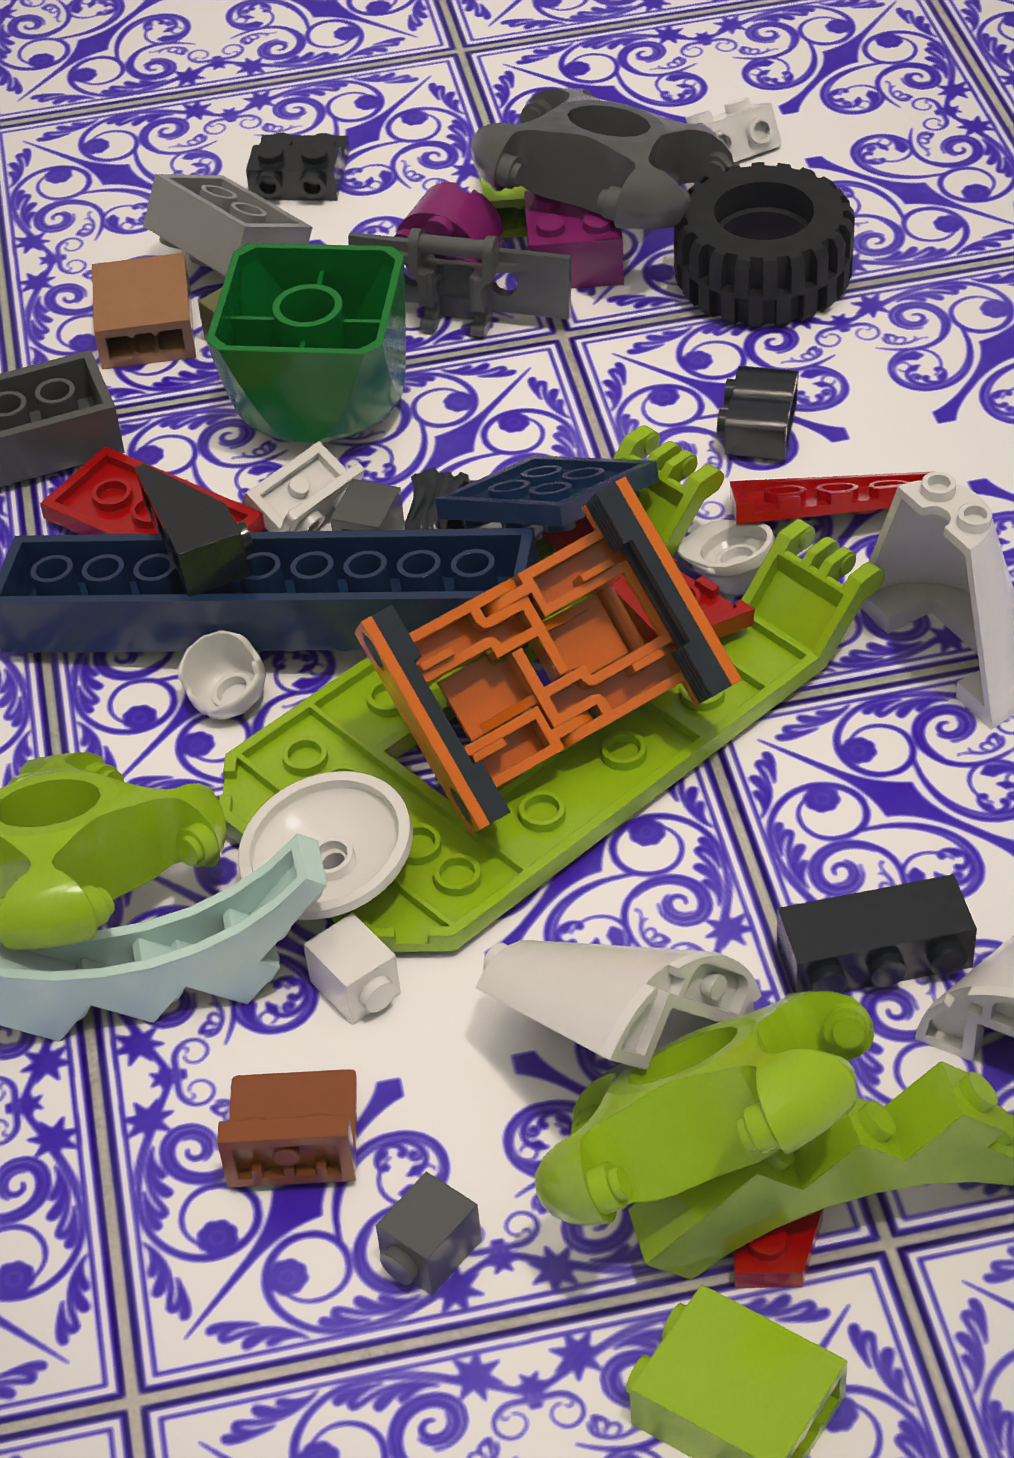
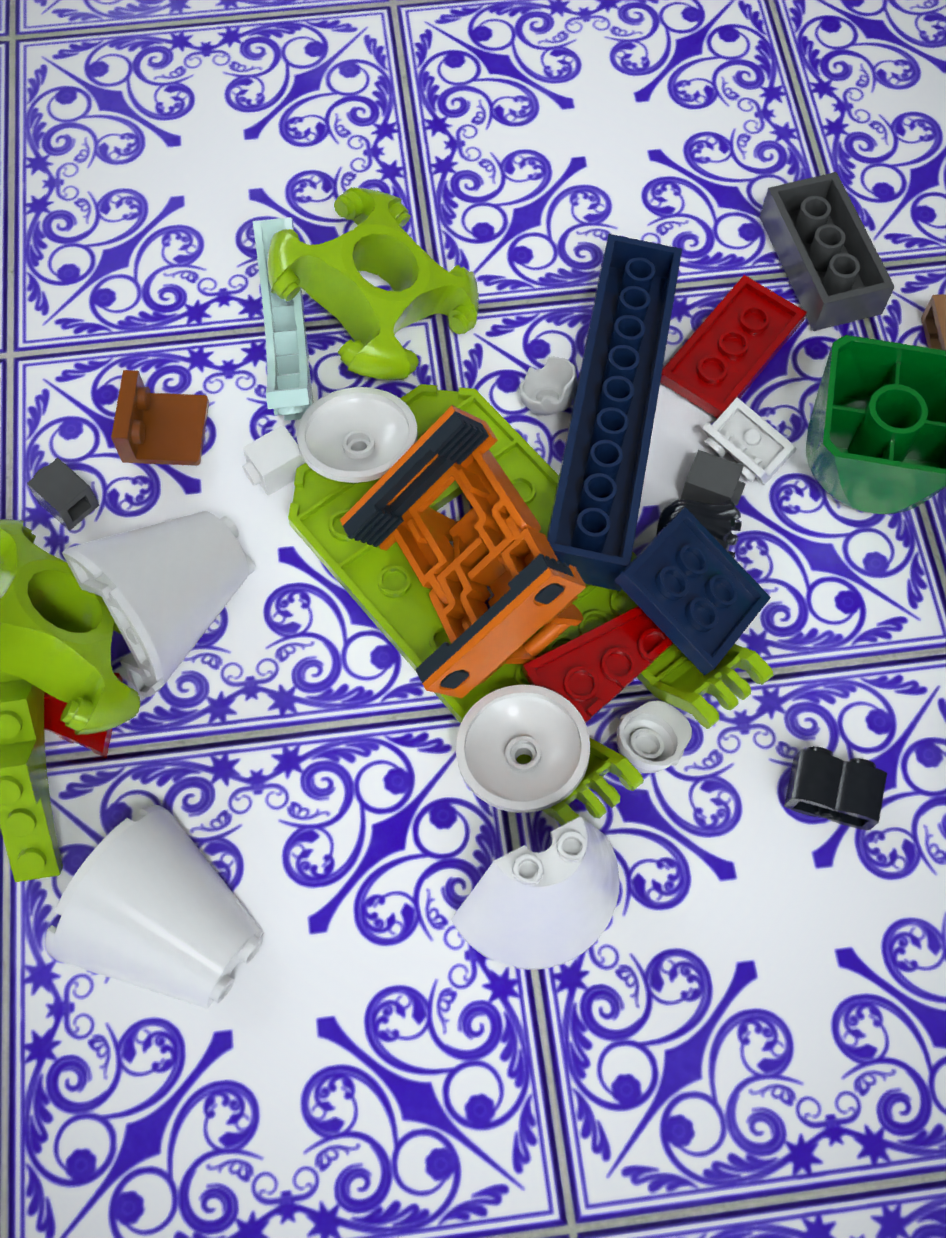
camera: 90 degrees right, 20 degrees up
black slope [135,464,254,597] -> none
red wing [729,471,936,524] -> none
black brick [776,874,977,994] -> none
none -> white dish [455,685,590,813]

